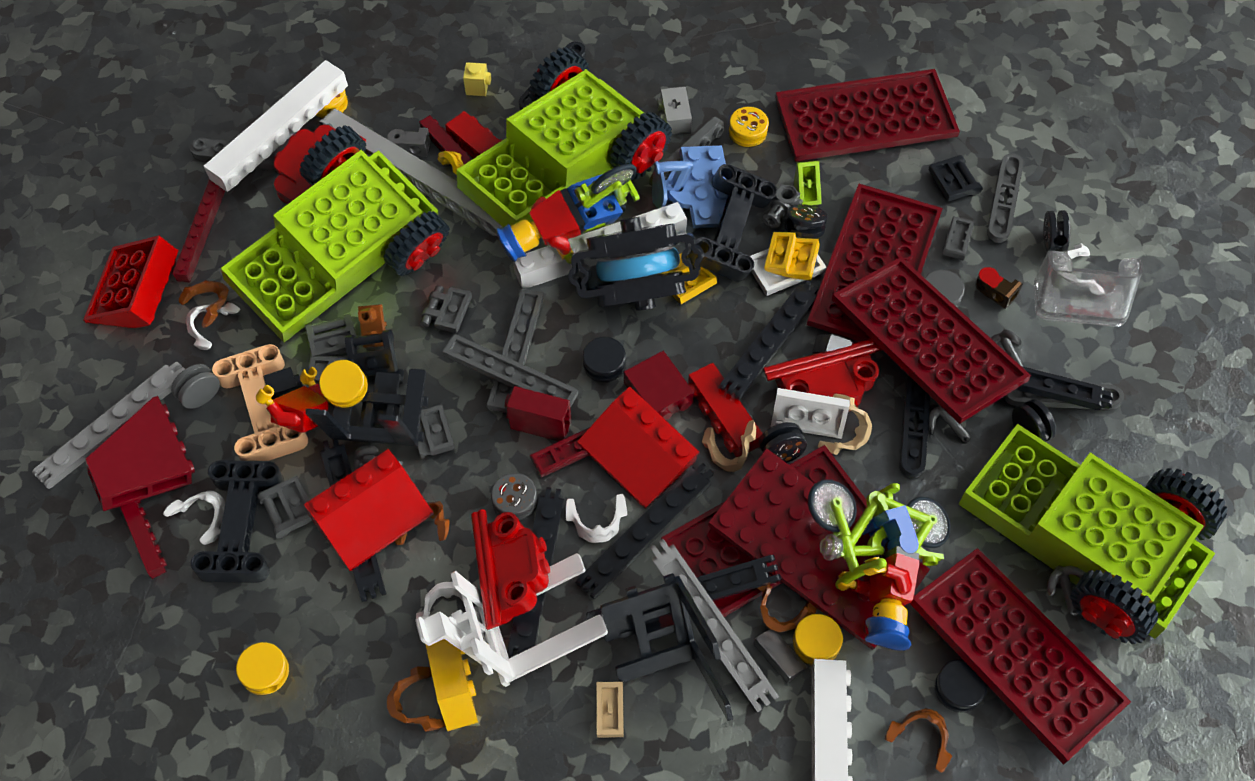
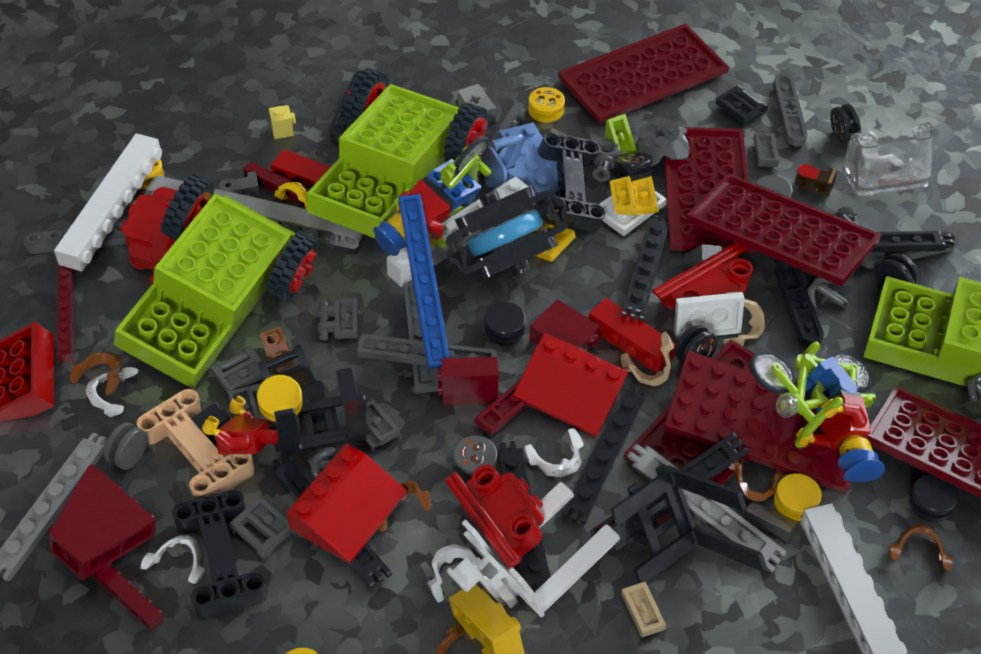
camera: 20 degrees left, 10 degrees down
none -> blue tile [398,194,450,369]
none -> dark grey brick [637,116,690,167]

